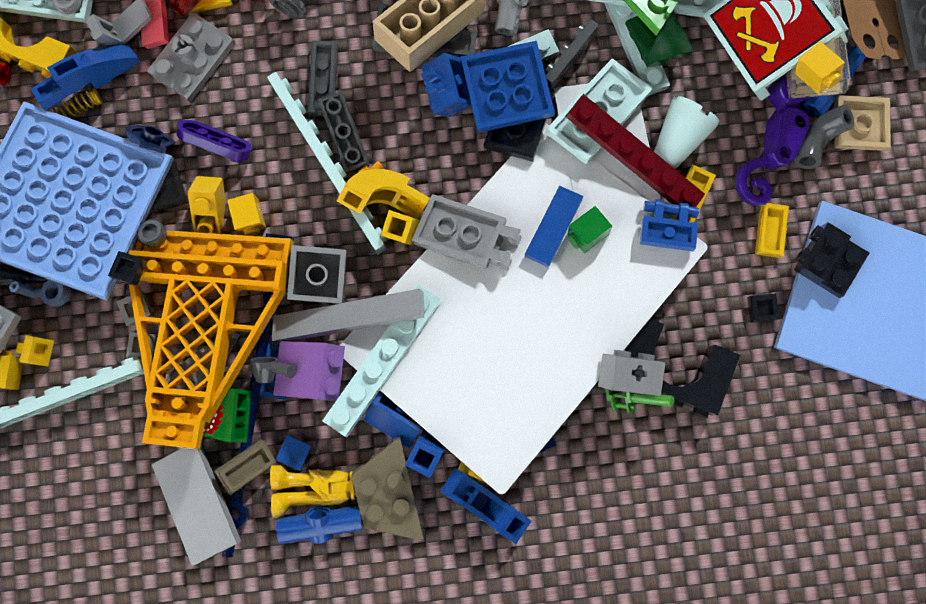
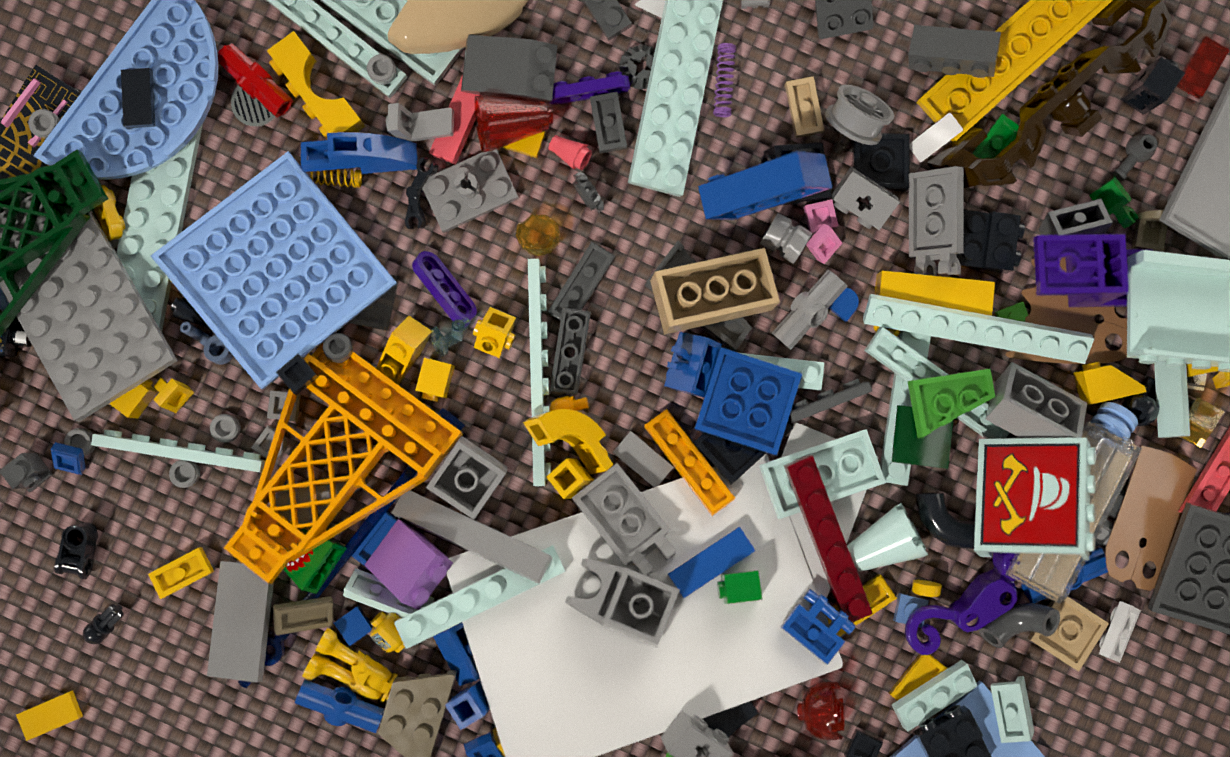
camera: 30 degrees right, 5 degrees up
dark blue animal [125,125,176,153] -> none
dark grey bar [250,357,296,383] -> none
yellow brick [795,41,845,94] -> none
none -> black piece [54,522,98,579]
none -> black axle [83,604,124,645]
none -> yellow plate [148,547,214,599]
none -> light grey tile [169,460,200,488]
none -> light grey tile [210,414,241,442]
none -> light aqua plate [343,568,434,618]
none -> yellow head [370,611,405,653]
none -> black piece [405,157,438,229]
none -> clear light blue piece [431,317,470,357]
none -> yellow brick [473,307,516,358]
none -> clear yellow hair [515,214,560,256]
none -> light grey brick [565,559,680,648]
none -> light grey tile [613,431,674,487]
none -> light orange tile [644,409,736,516]
none -> clear red cylinder [797,681,845,740]
none -> light aqua plate [892,660,978,732]
none -> medium blue plate [893,593,929,628]
none -> yellow tile [912,580,942,597]
none -> black cylinder [916,493,975,549]
none -> light aqua panel [991,676,1034,743]
none -> white plate [1099,601,1141,663]

